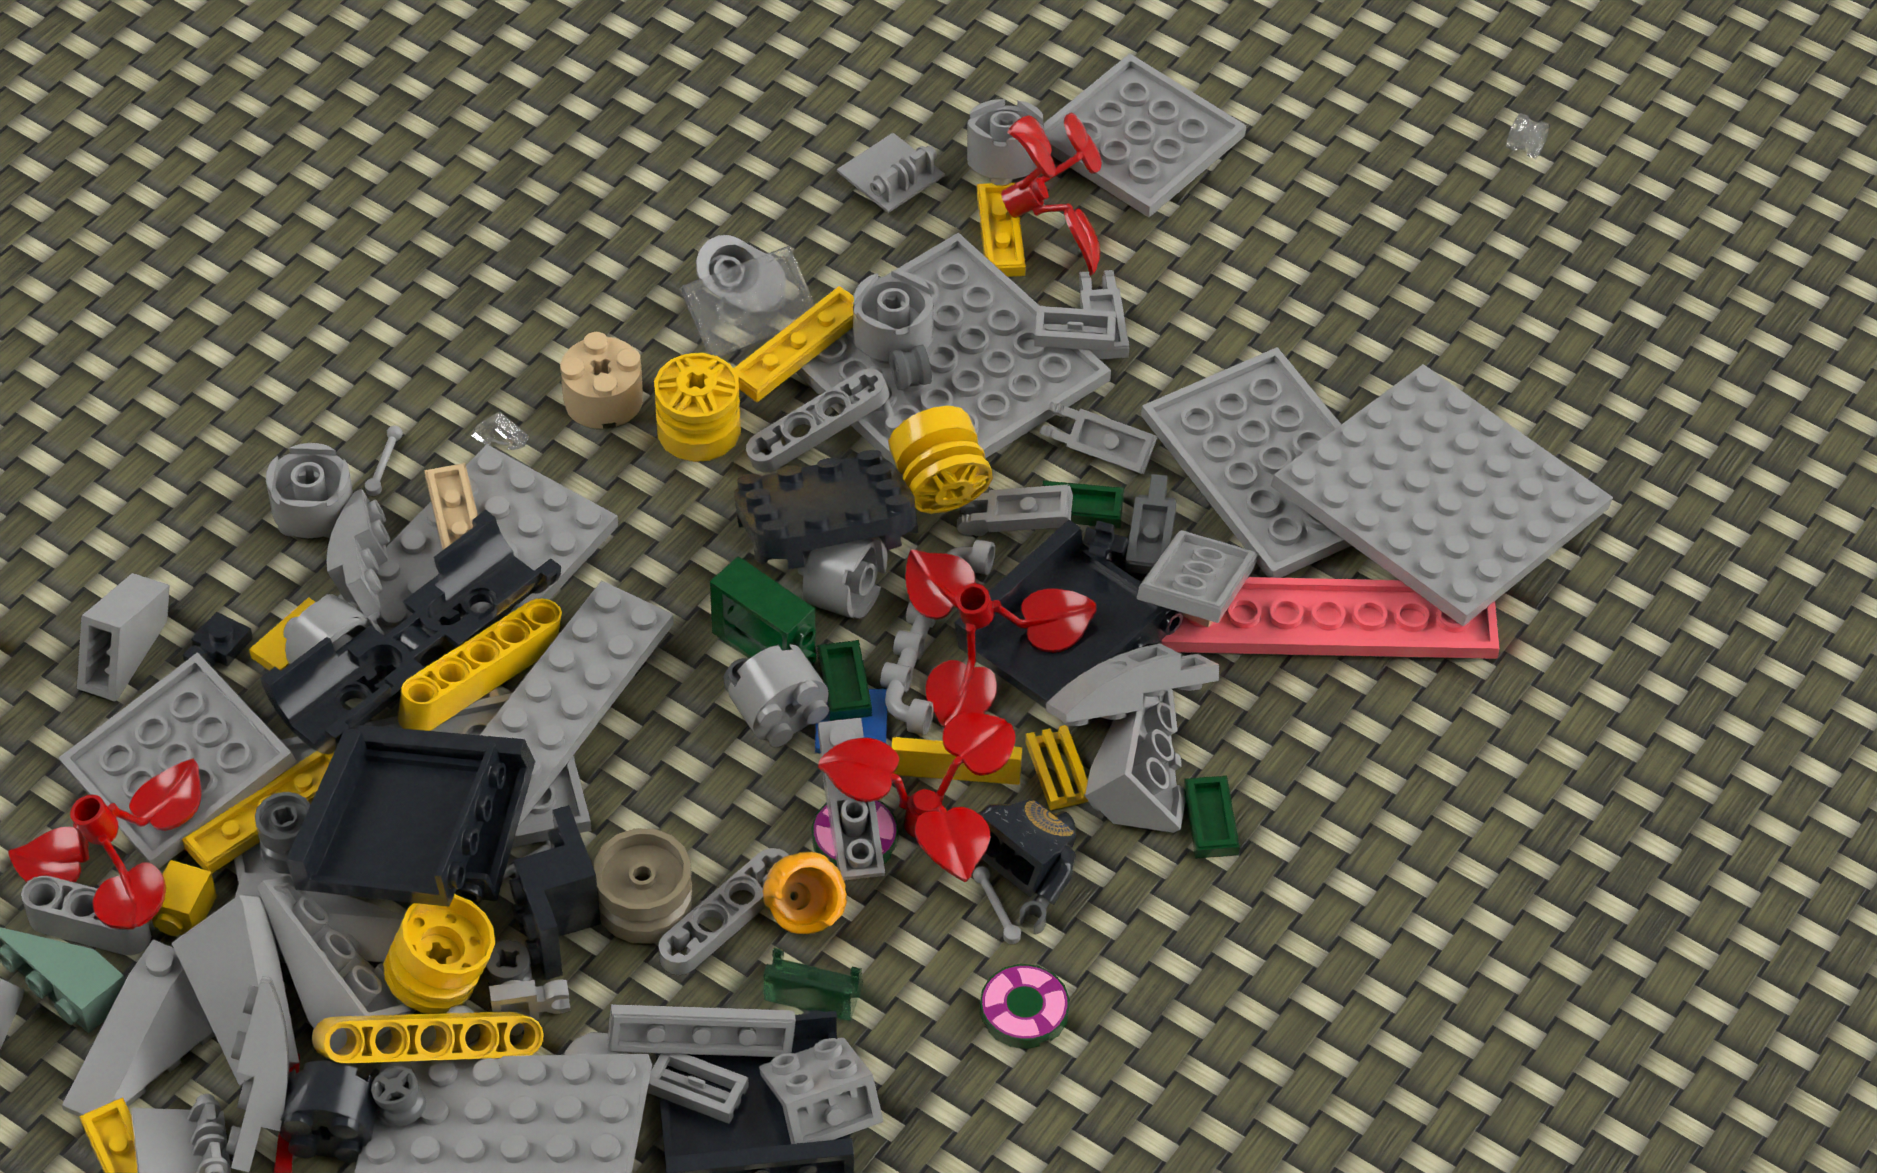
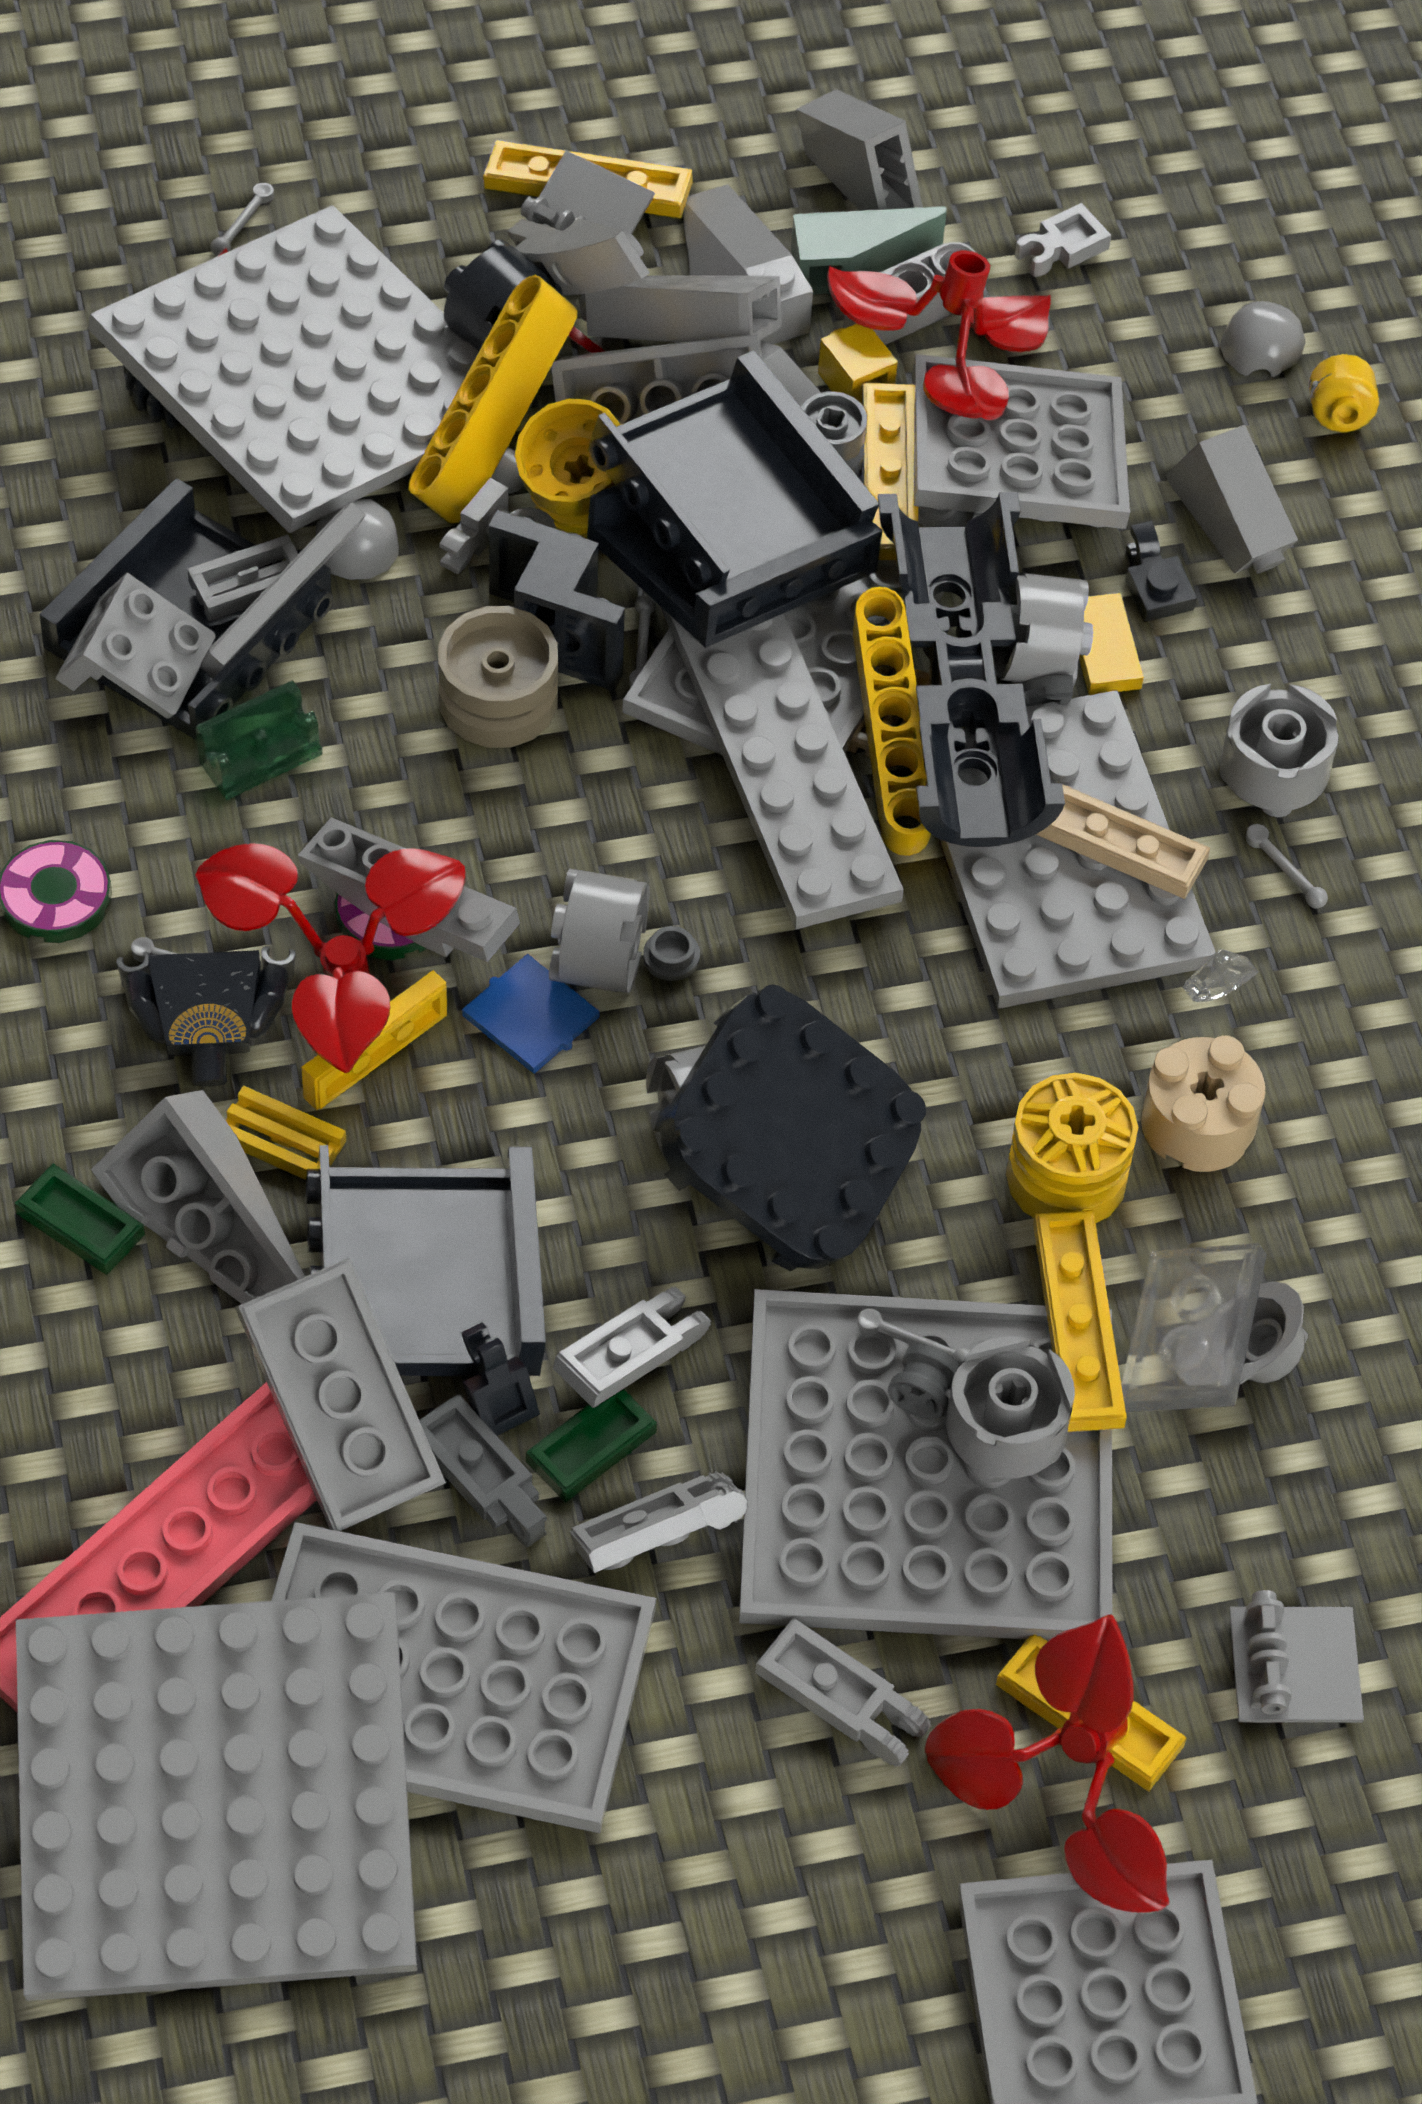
camera: 130 degrees right, 5 degrees up
light grey slope [326,488,390,617] -> none
dark grey wheel [371,1066,426,1126] -> none
light grey beam [658,848,788,975] -> none
dark green window [710,556,817,666] -> none
light grey beam [746,369,889,473] -> none
light orange piece [763,852,847,934] -> none
dark green tile [817,640,872,721] -> none
light grey bar [880,539,995,735] -> none
yellow wheel [888,406,993,514] -> none
red plant [905,550,1097,727] -> none
light grey brick [967,99,1044,185] -> none
light grey tile [1034,306,1116,351] -> none
light grey slope [1046,643,1219,726] -> none

